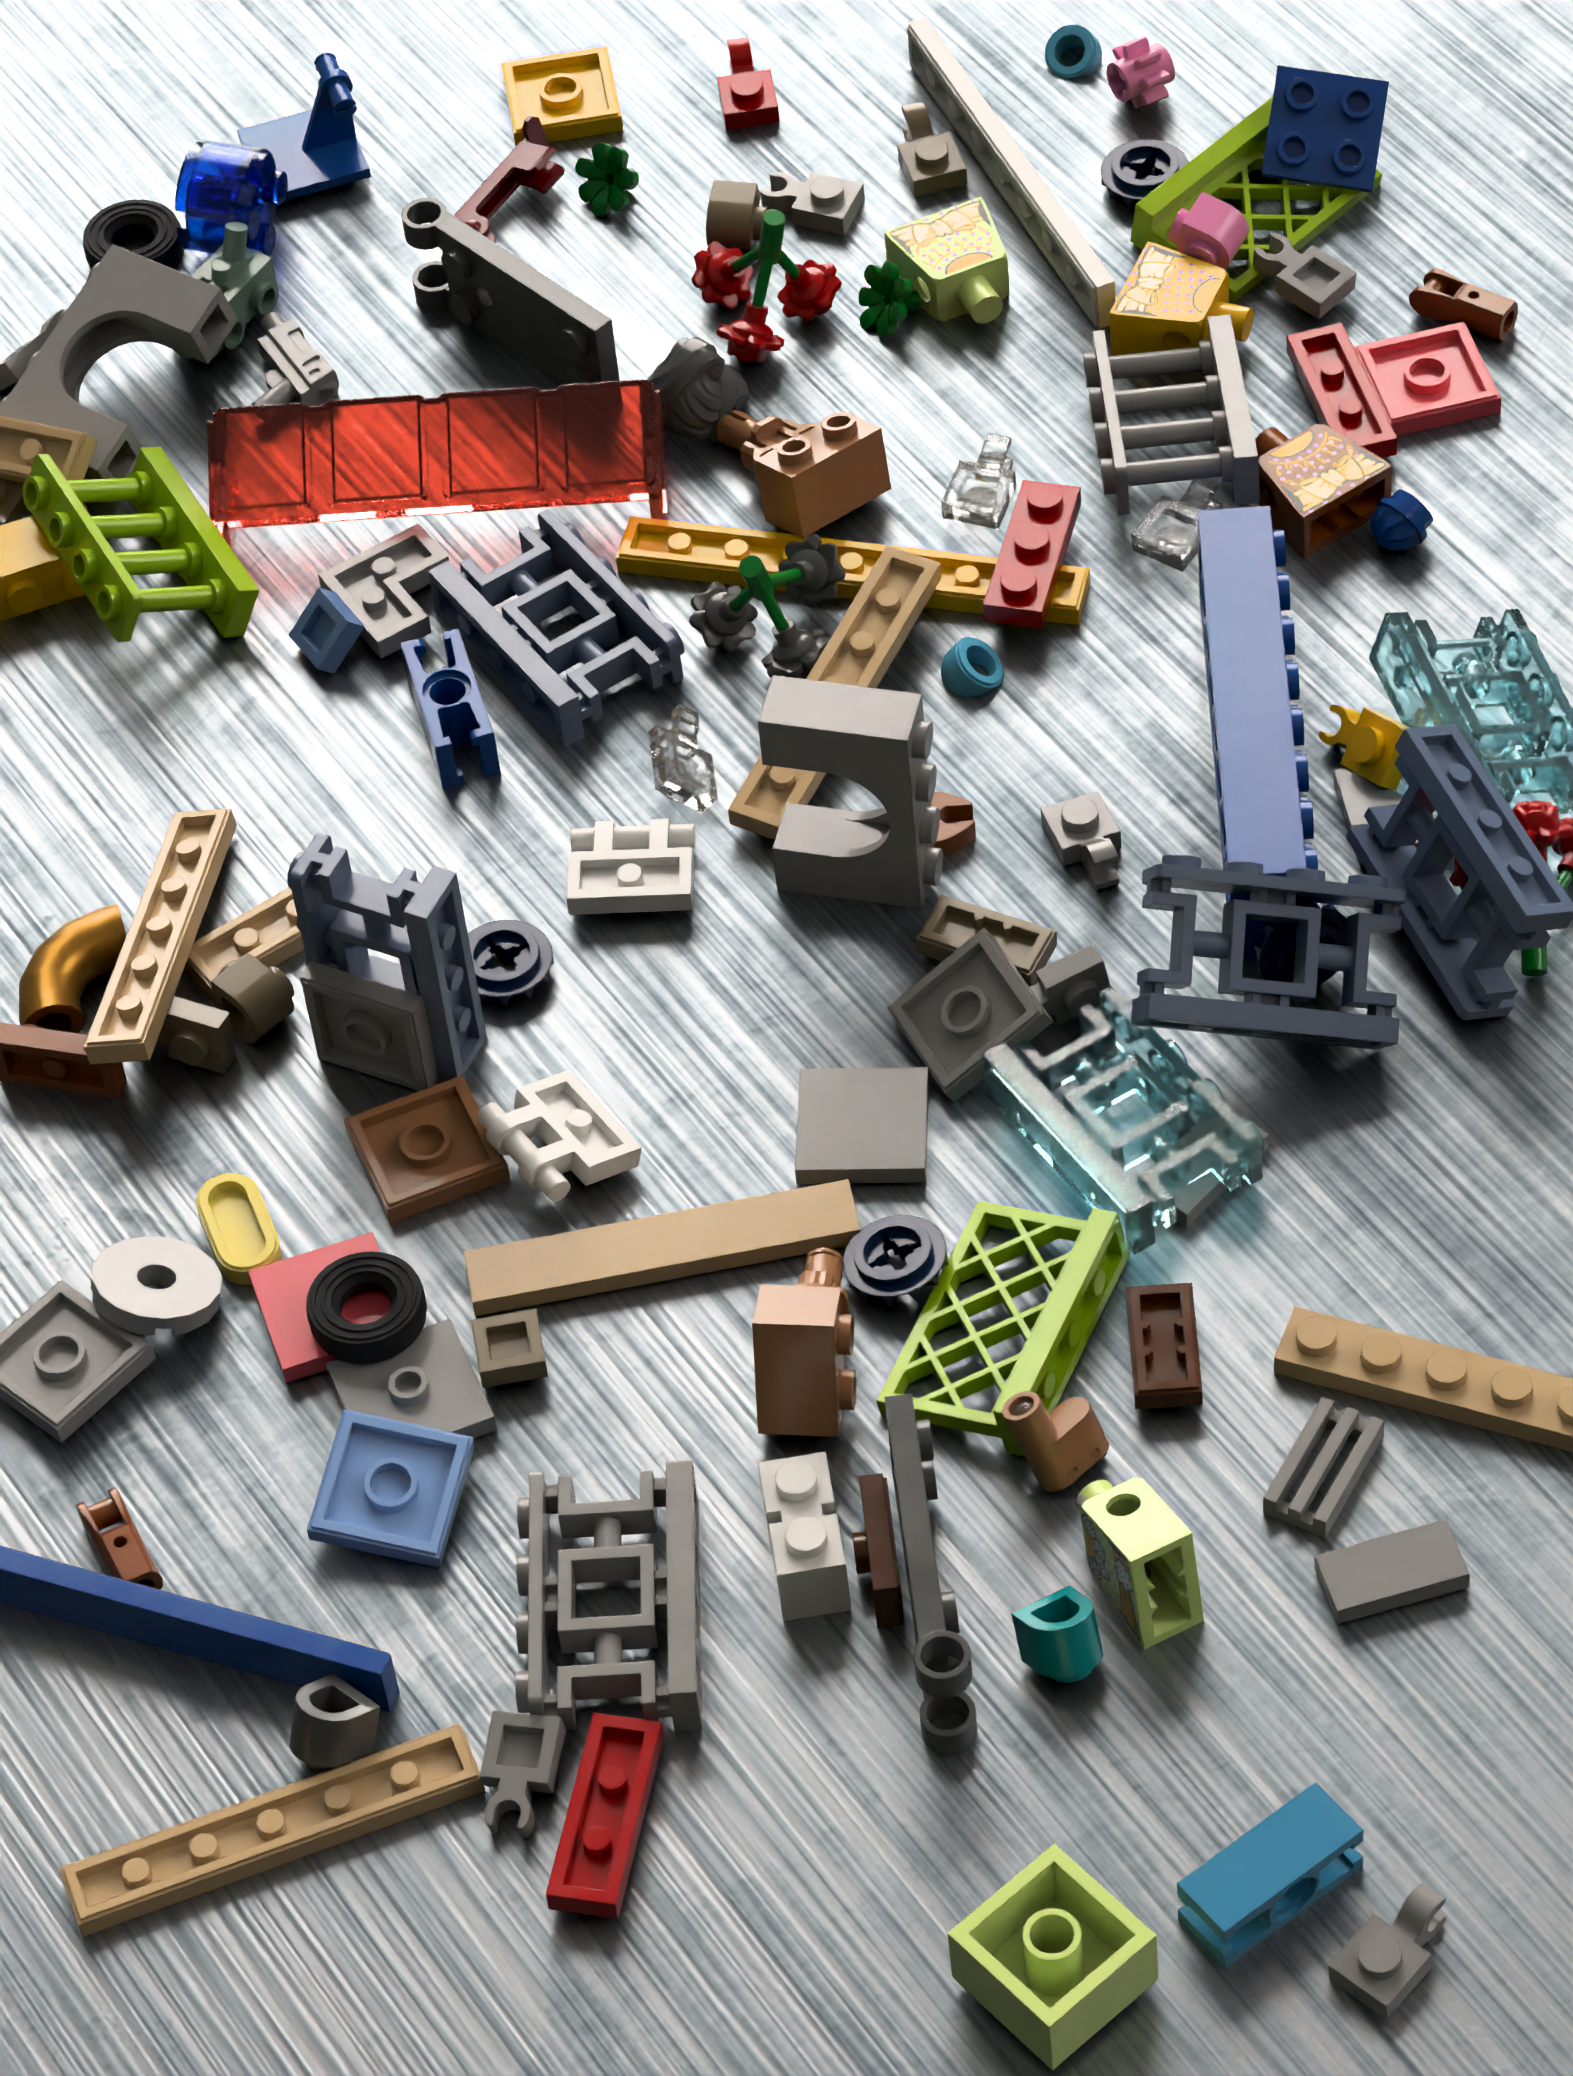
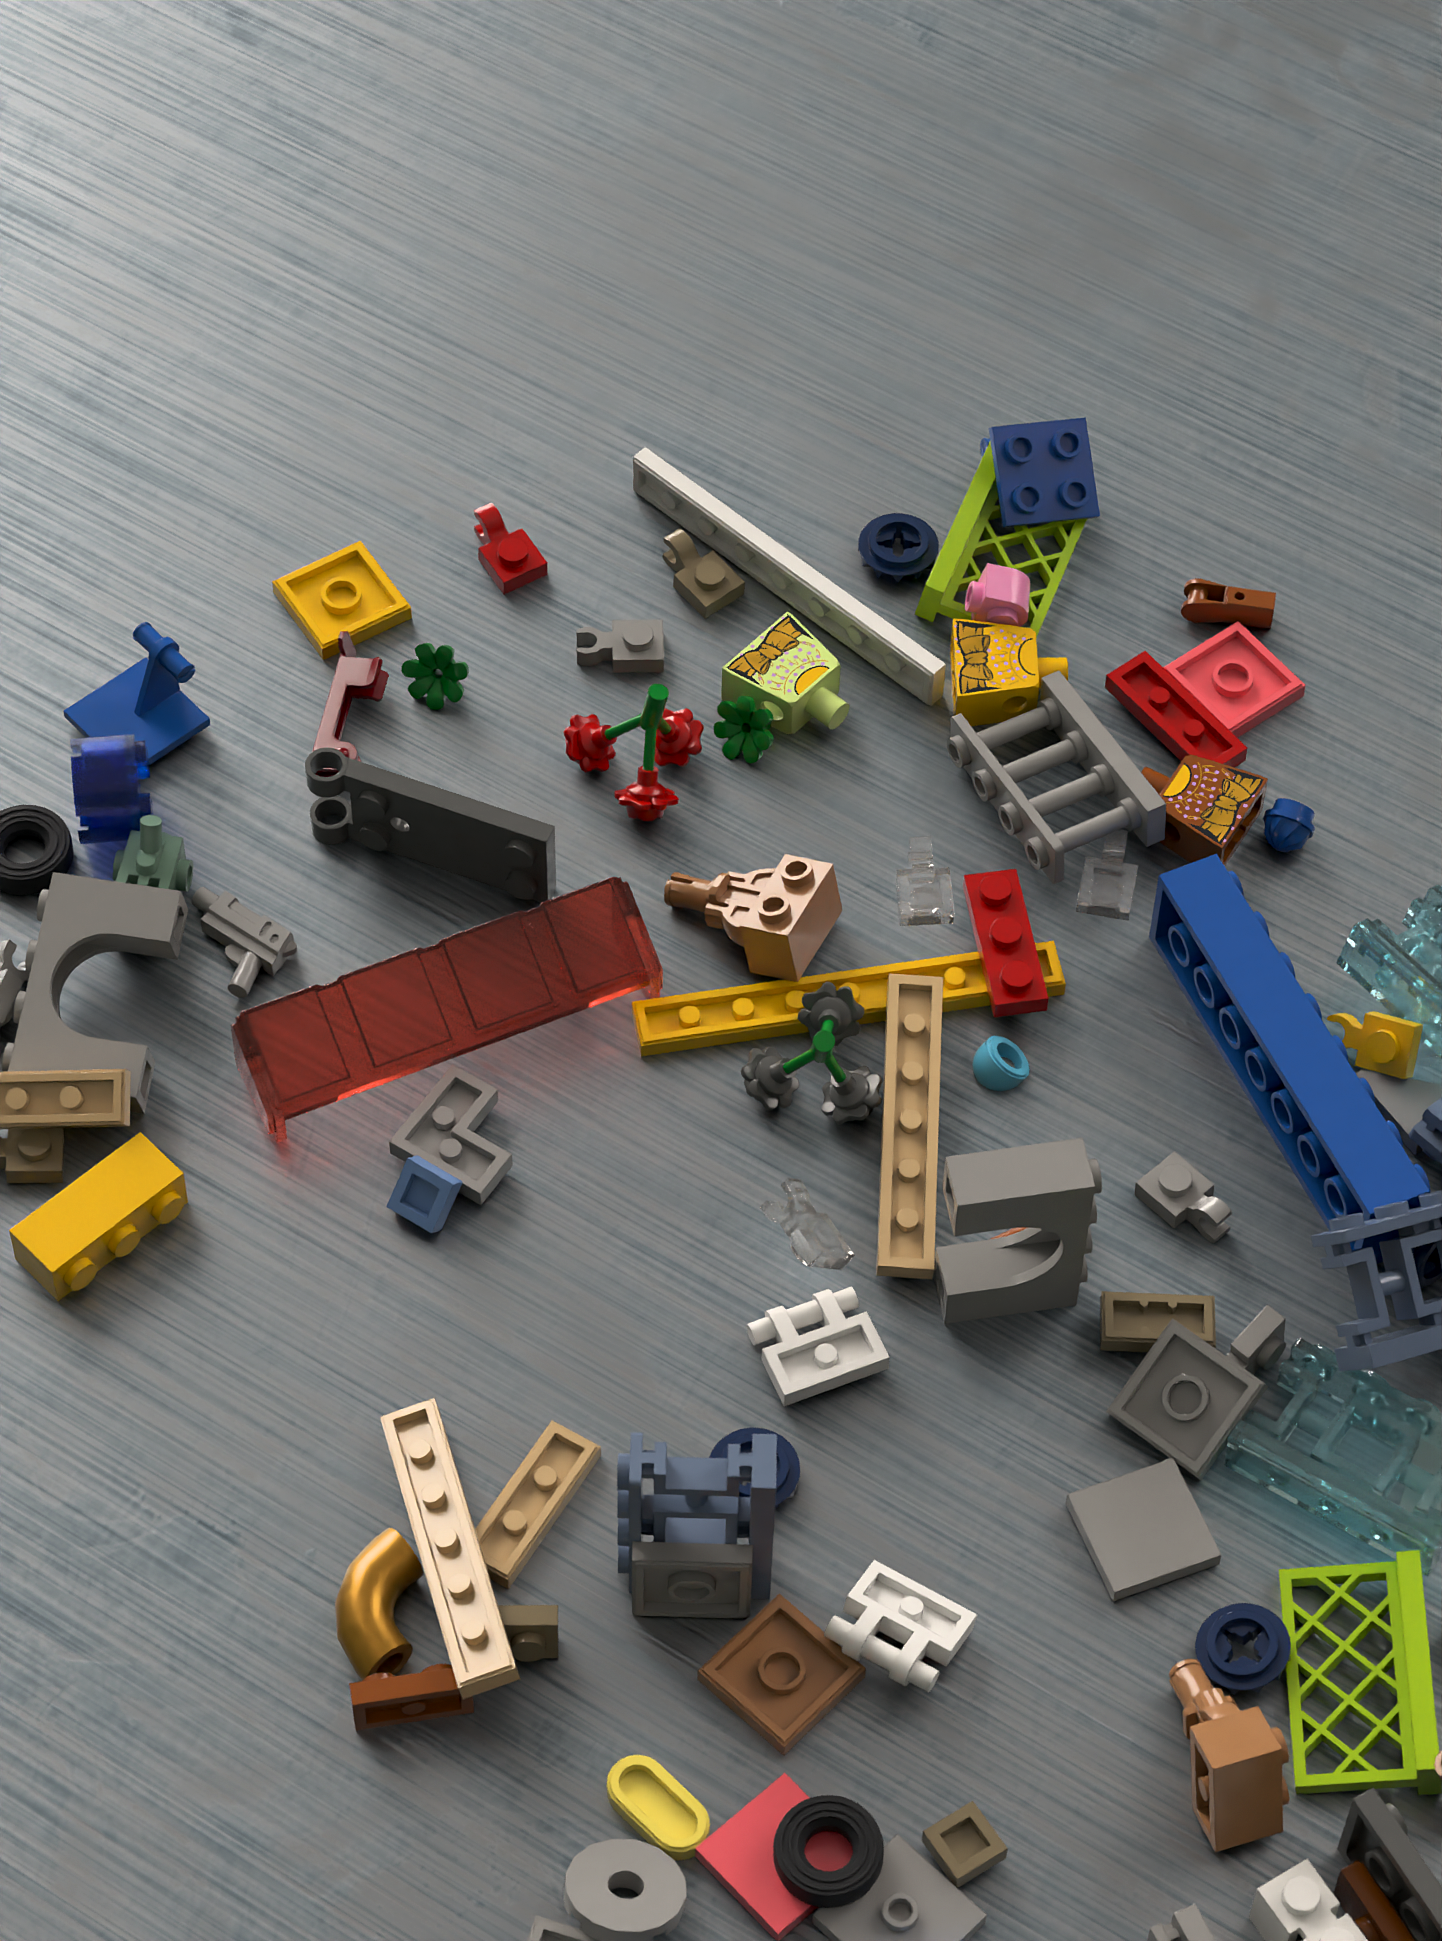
camera: 30 degrees left, 5 degrees up
lime fence [23,447,259,642] -> none
dark tan plate [211,953,294,1043] -> none
blue piece [400,628,501,789] -> none
sand blue fence [428,509,685,748] -> none
tan tile [463,1179,861,1316] -> none
dark grey hair [639,337,749,443] -> none
dark tan plate [706,180,768,251] -> none
medium azure piece [1045,24,1102,78] -> none
bright pink gear [1106,36,1175,109] -> none
light grey plate [1253,233,1357,319] -> none

